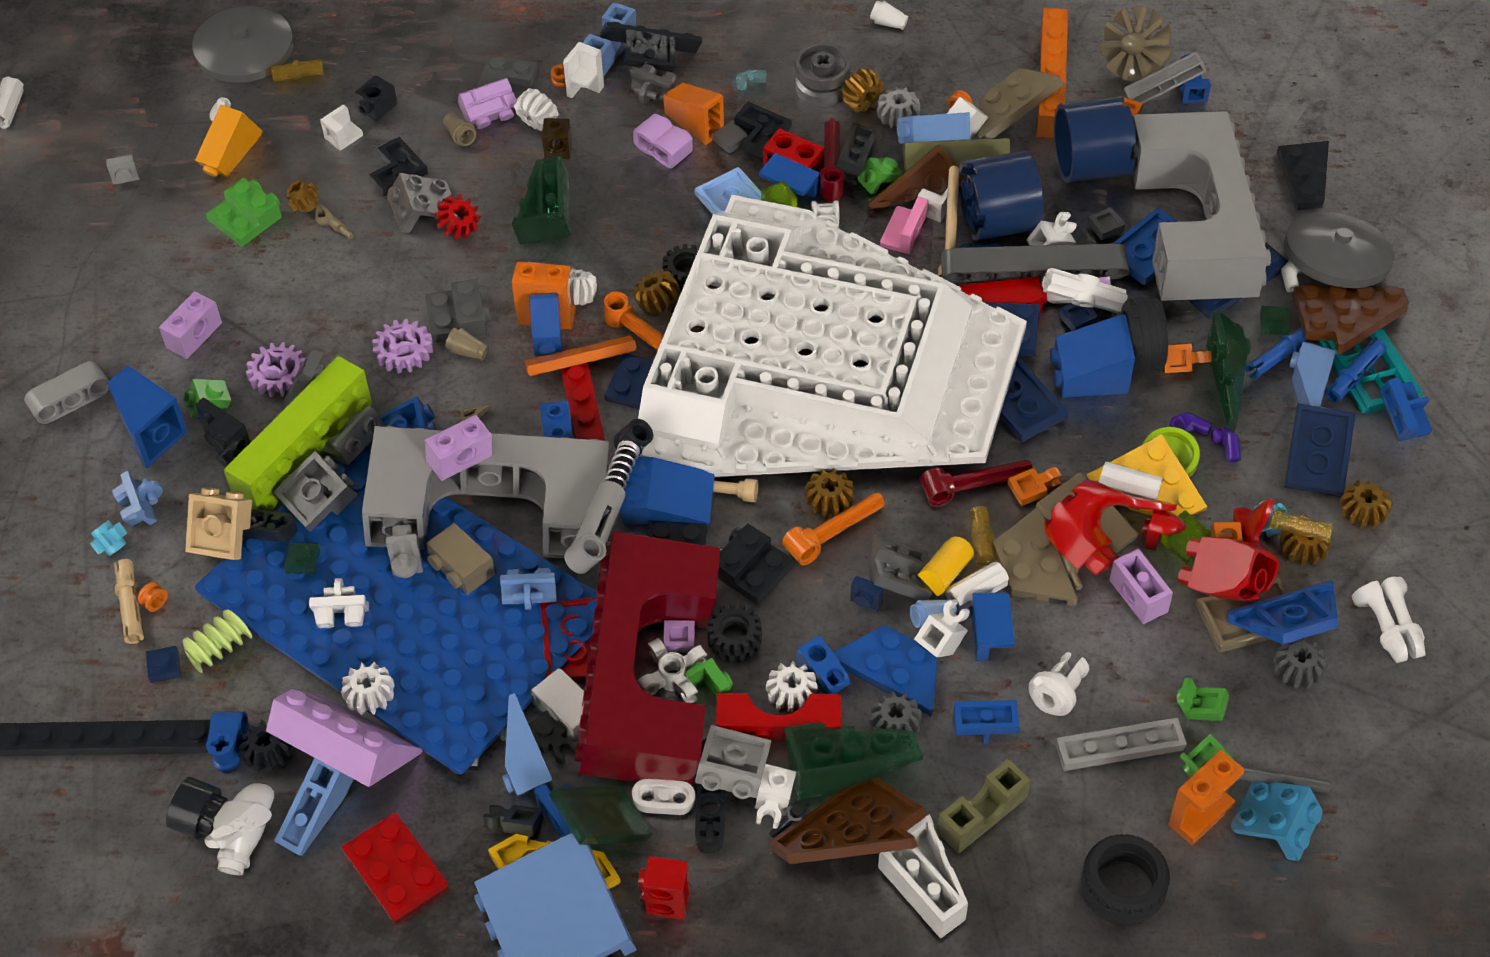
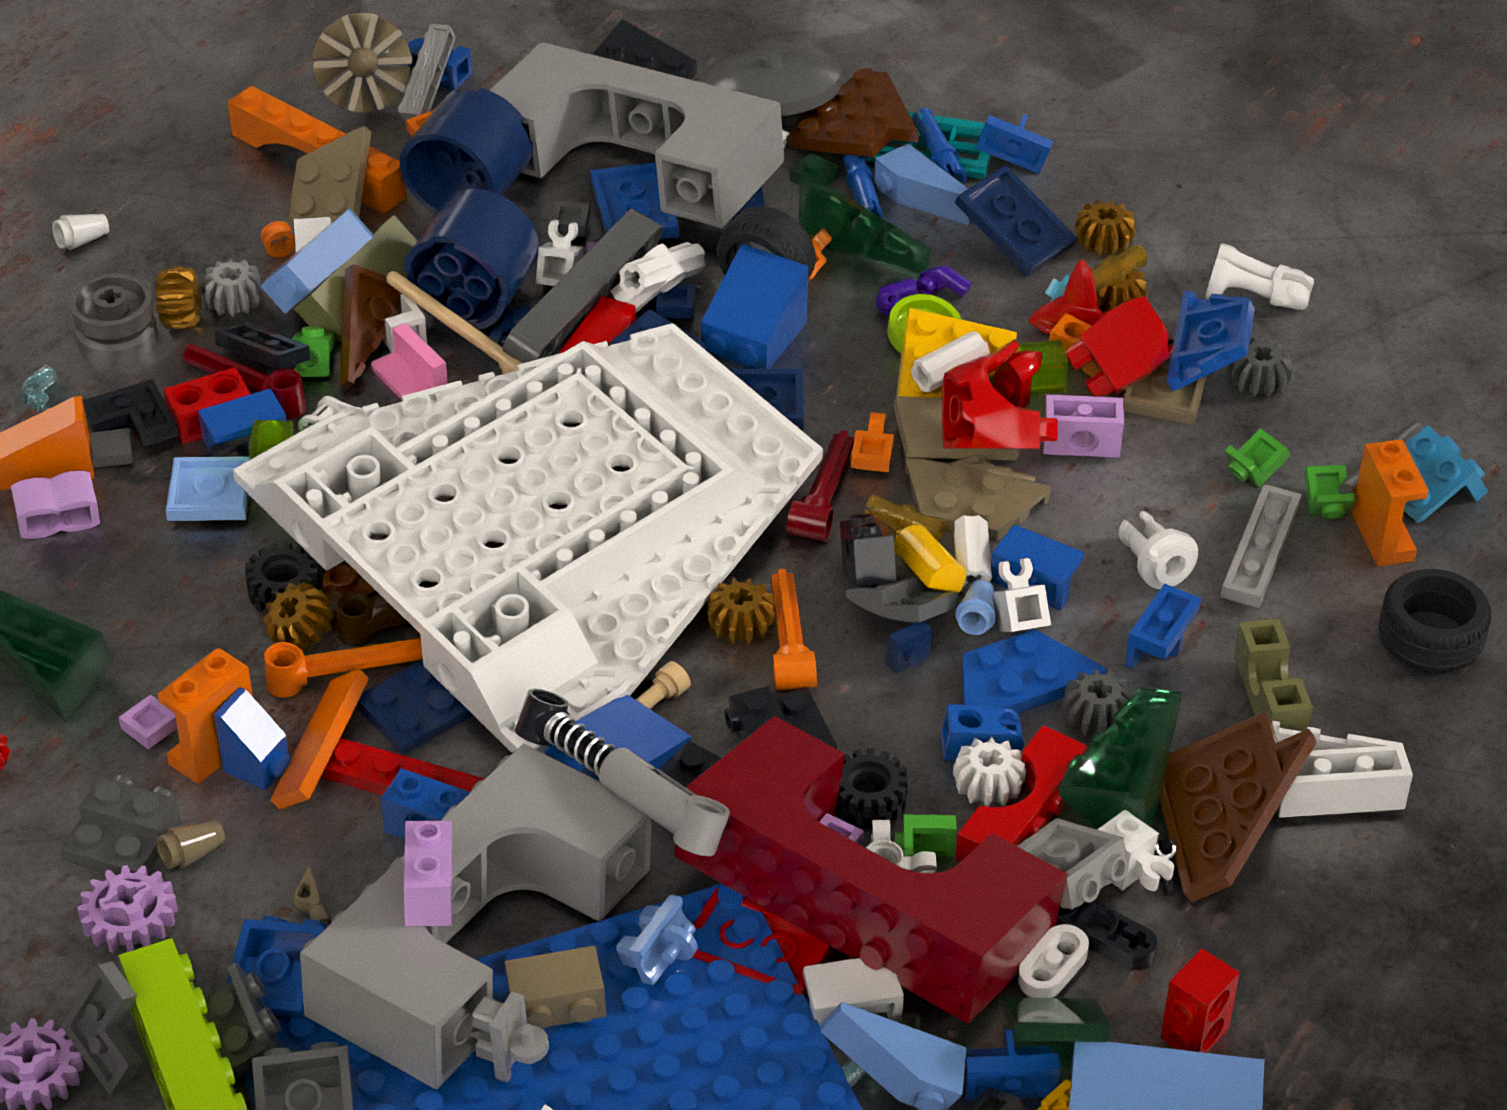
camera: 60 degrees left, 10 degrees down
none -> black brick [840,513,896,587]

